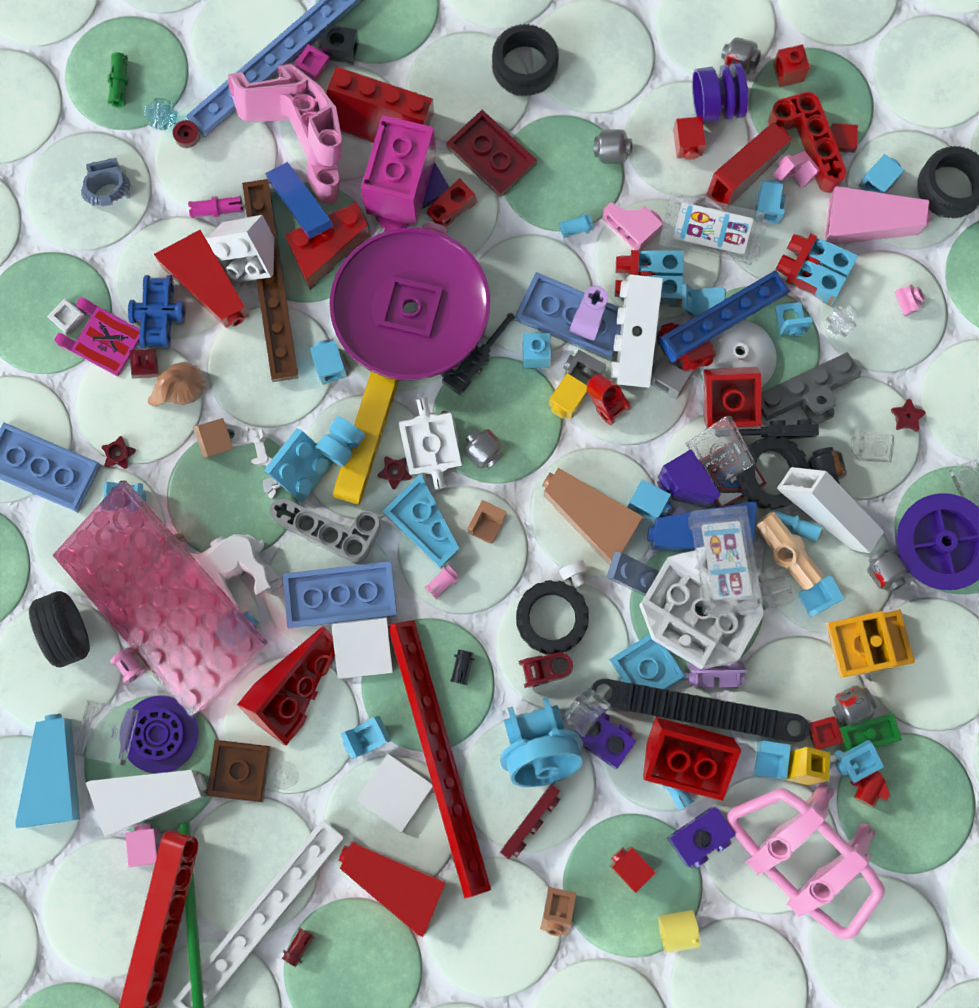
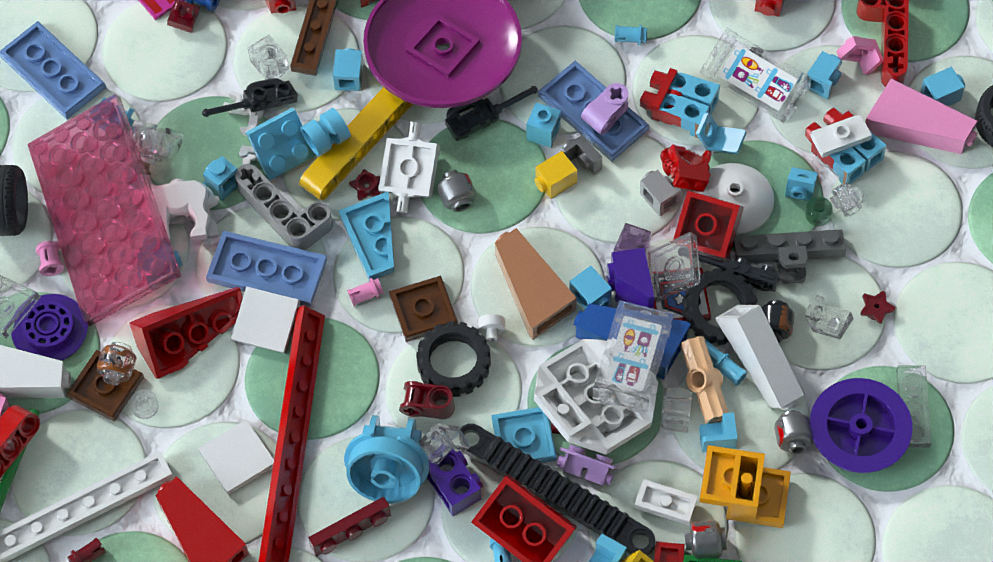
camera: 25 degrees right, 15 degrees down
dark red plate [101,436,136,469] -> none
nougat hair [148,362,206,406] -> none
nougat panel [193,418,233,457] -> none
medium azure bracket [341,716,391,759] -> none
black pin [450,649,475,685] -> none
nougat panel [468,500,507,544] -> none
red piece [586,374,631,426] -> none
bright pink arch [602,202,663,252] -> none
sand blue plate [606,552,659,596] -> none
white brick [610,275,663,388] -> none
blue tile [657,270,790,363] -> none
red slope [706,122,792,211] -> none
red tile [830,123,858,153] -> none
bright pink plate [895,284,925,316] -> none
none -> clear head [97,342,137,385]
none -> clear cylinder [129,121,184,166]
none -> black piece [202,78,298,117]
none -> medium azure brick [203,156,238,201]
none -> clear brick [248,34,289,79]
none -> reddish brown tile [389,275,458,342]
none -> clear purple brick [614,223,651,252]
none -> white plate [634,479,698,526]
none -> clear green piece [805,196,833,226]
none -> white plate [811,114,872,158]

